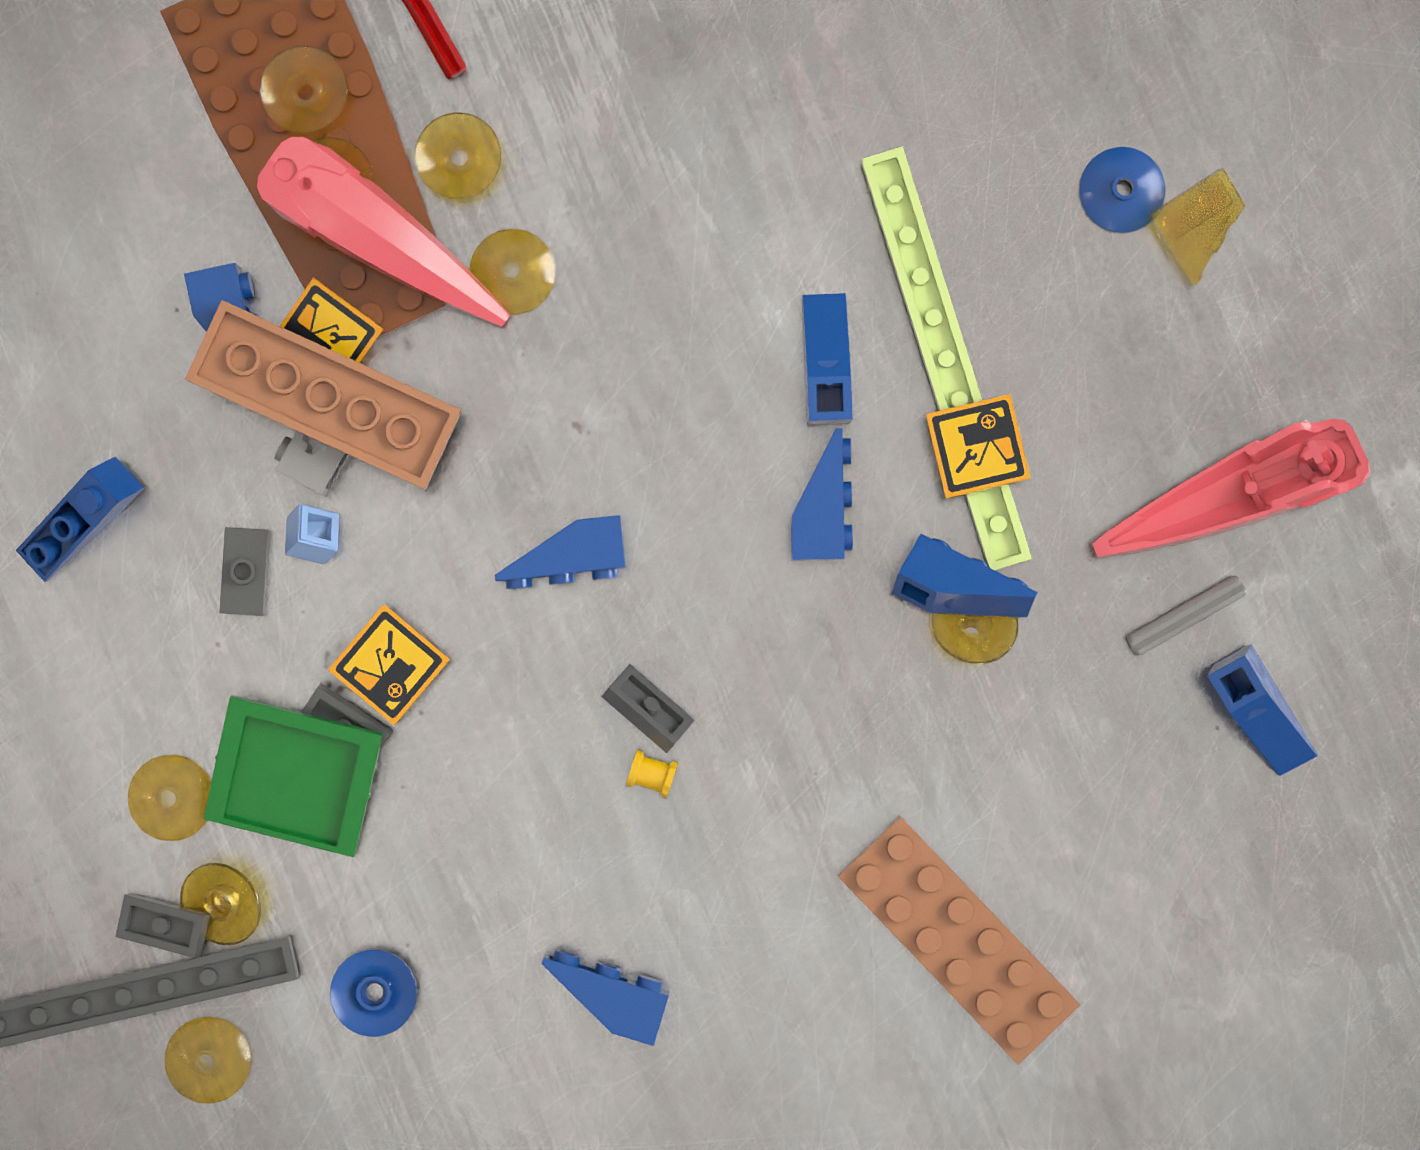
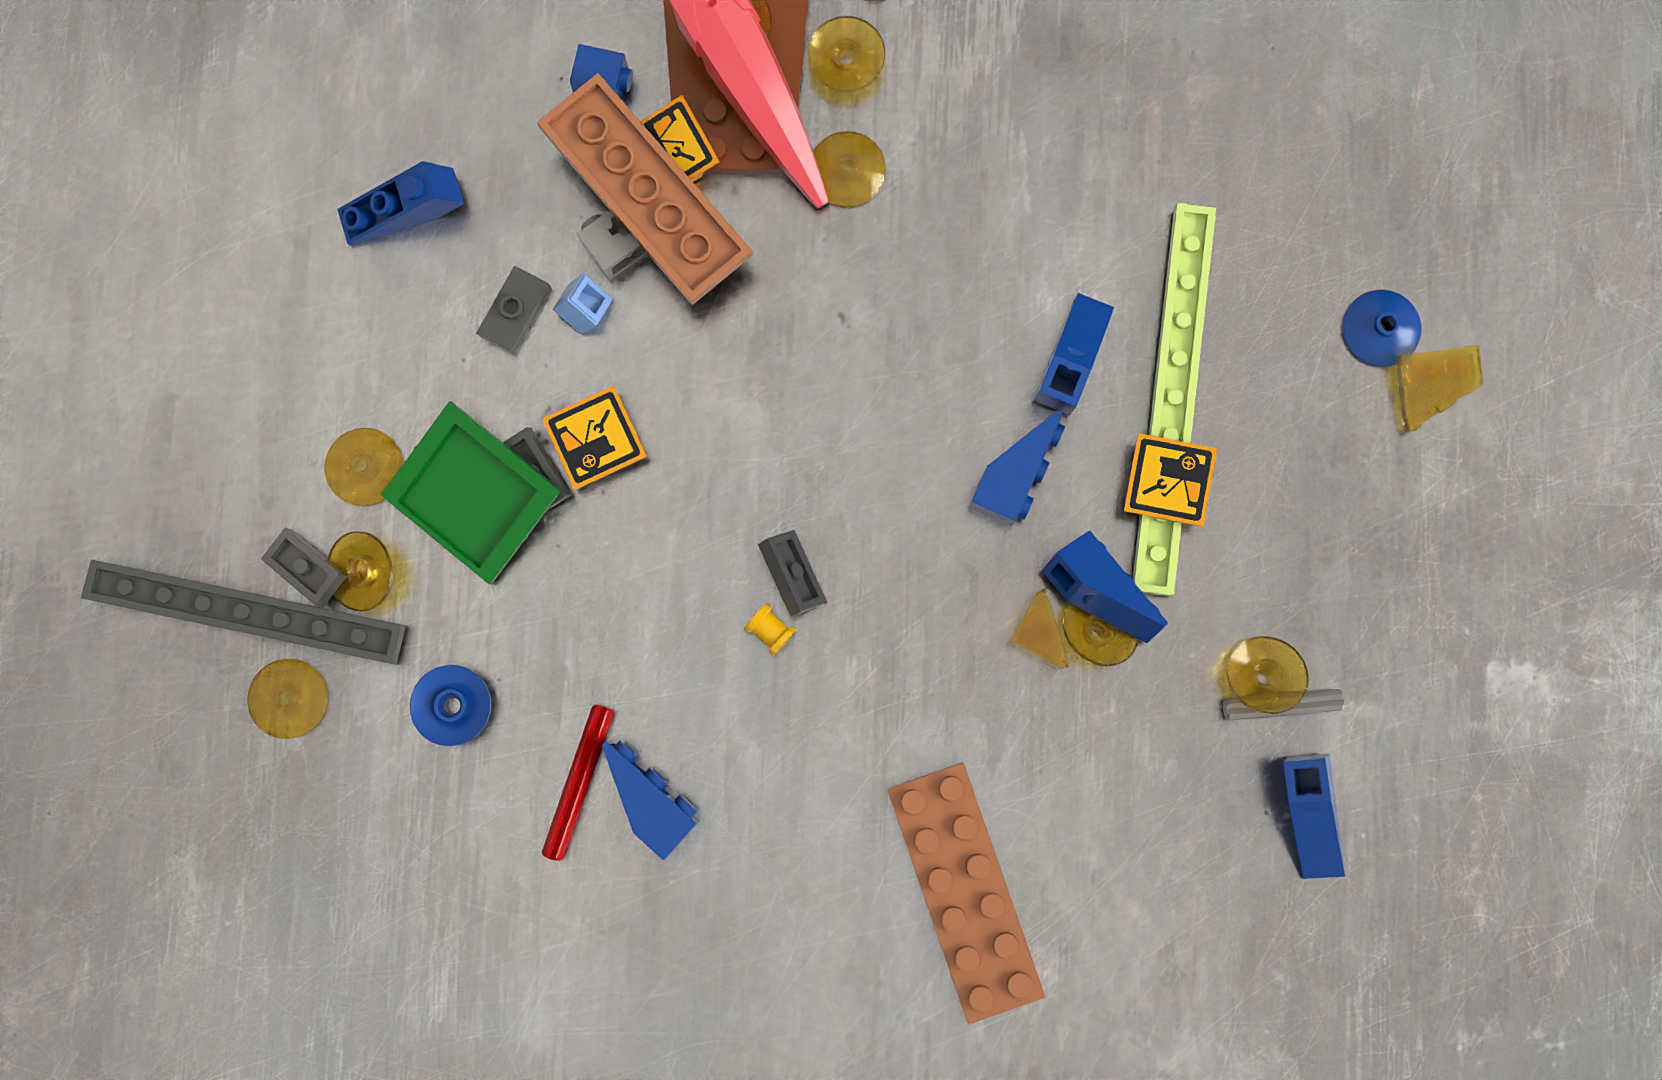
camera: 25 degrees right, 5 degrees down
blue slope [495,515,626,589] -> none
coral piece [1092,419,1371,558] -> none
none -> red axle [542,704,614,861]
none -> clear yellow slope [1007,588,1069,670]
none -> clear yellow dish [1227,636,1309,714]

